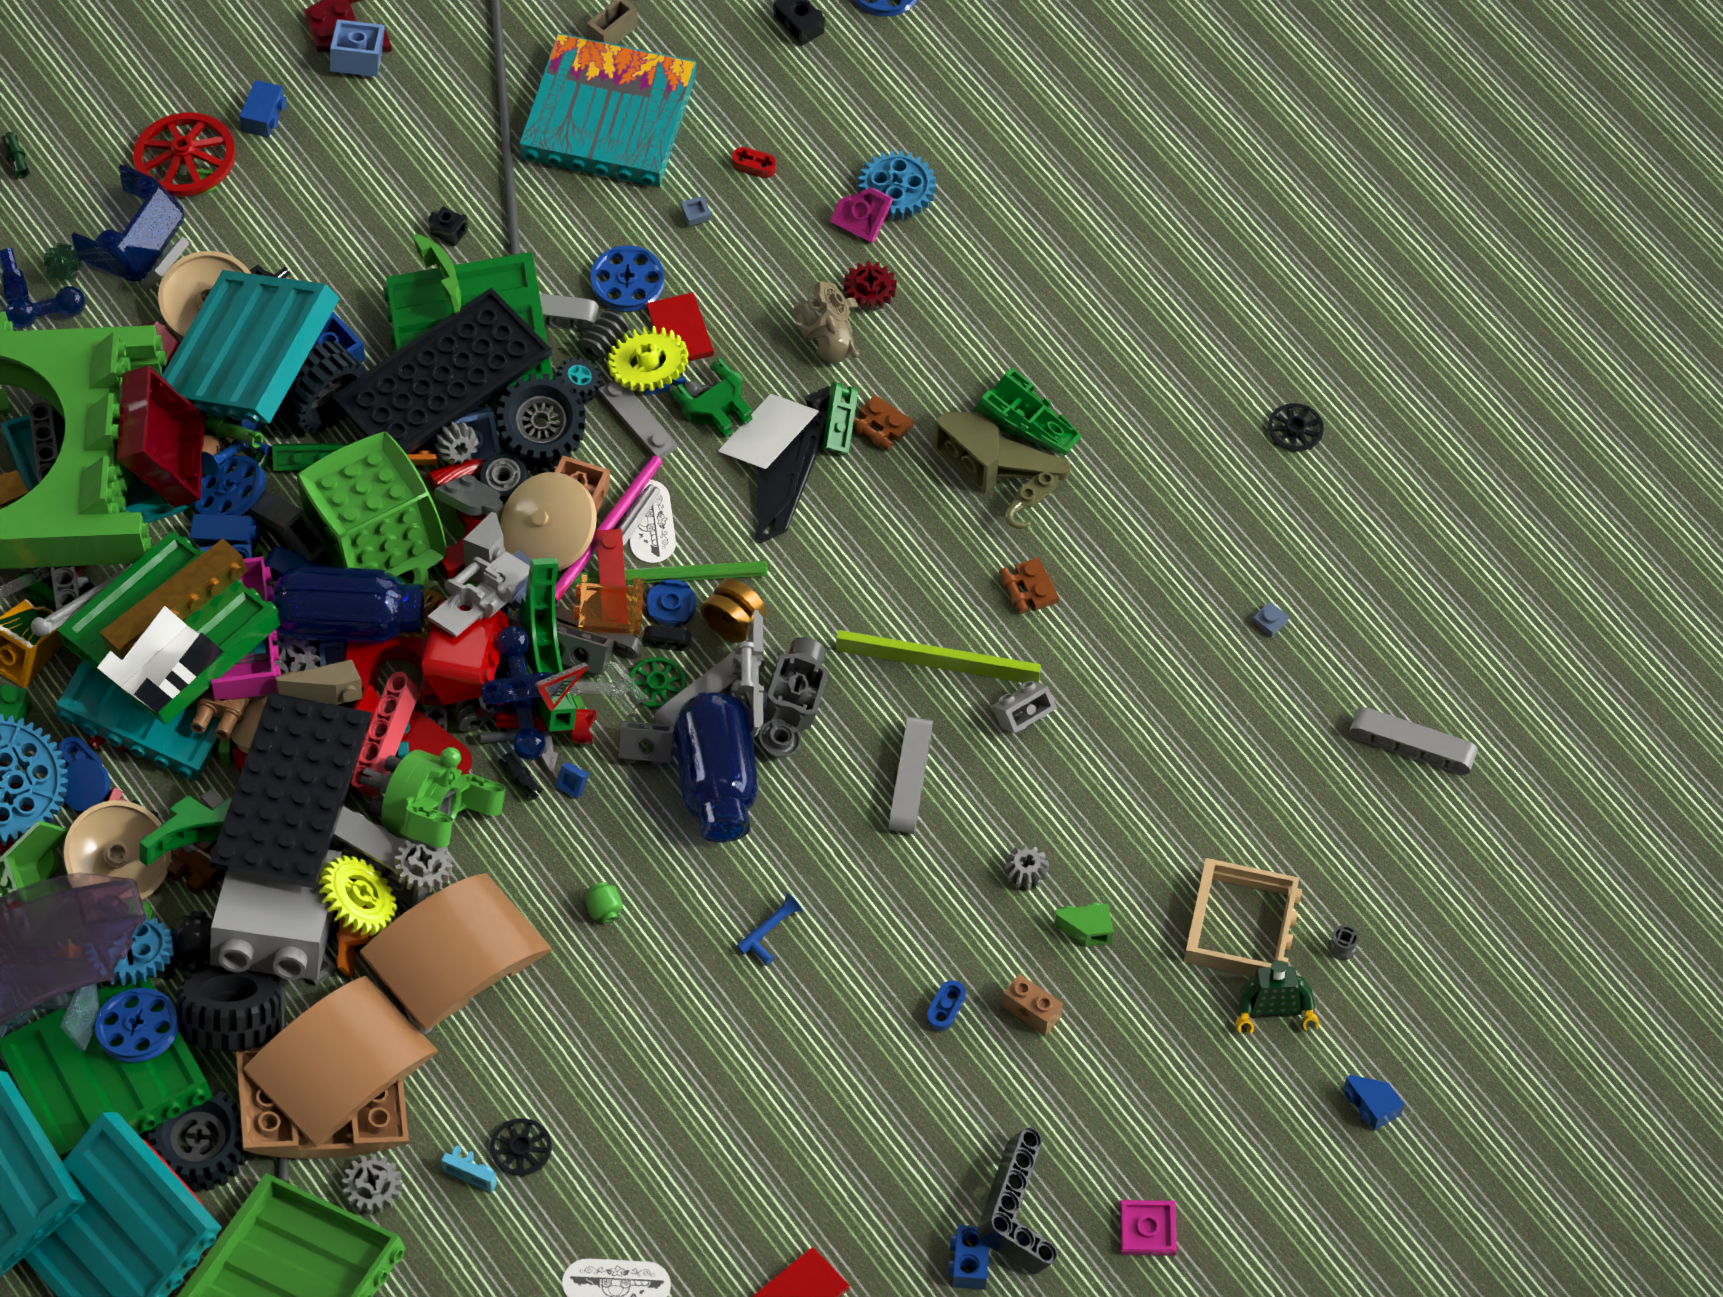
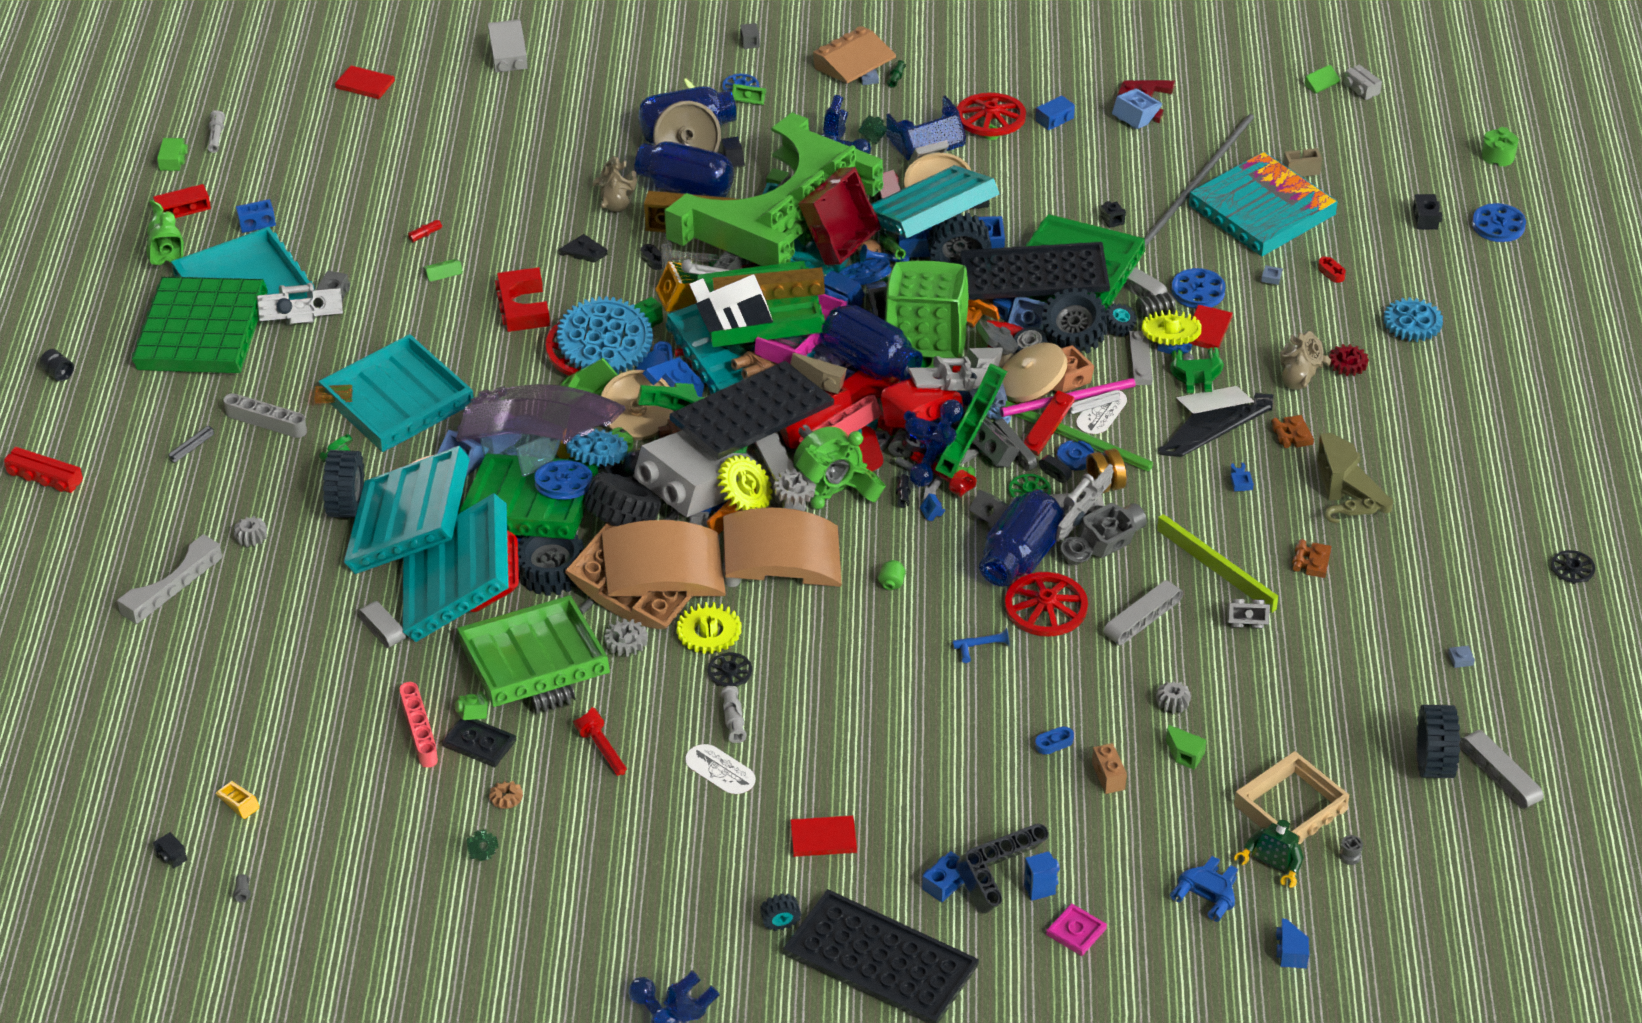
camera: 40 degrees right, 15 degrees down
bright green slope [412,234,461,313] -> none
light grey gear [434,421,479,465] -> none
medium azure plate [441,1145,497,1193] -> none
clear piece [535,662,648,717] -> none
clear orange panel [574,574,644,635] -> none
plate [822,382,858,455] -> none
dark pink plate [830,188,894,242] -> none
green wedge [973,367,1082,455] -> none
none -> blue wing [642,357,704,397]
none -> neon yellow gear [676,602,742,654]
none -> light grey piece [721,686,747,743]
none -> red wheel [1005,572,1088,636]
none -> blue brick [1024,851,1060,901]
none -> blue connector [1170,856,1238,922]
none -> blue plate [1230,463,1254,491]
none -> black wheel [1416,705,1460,778]

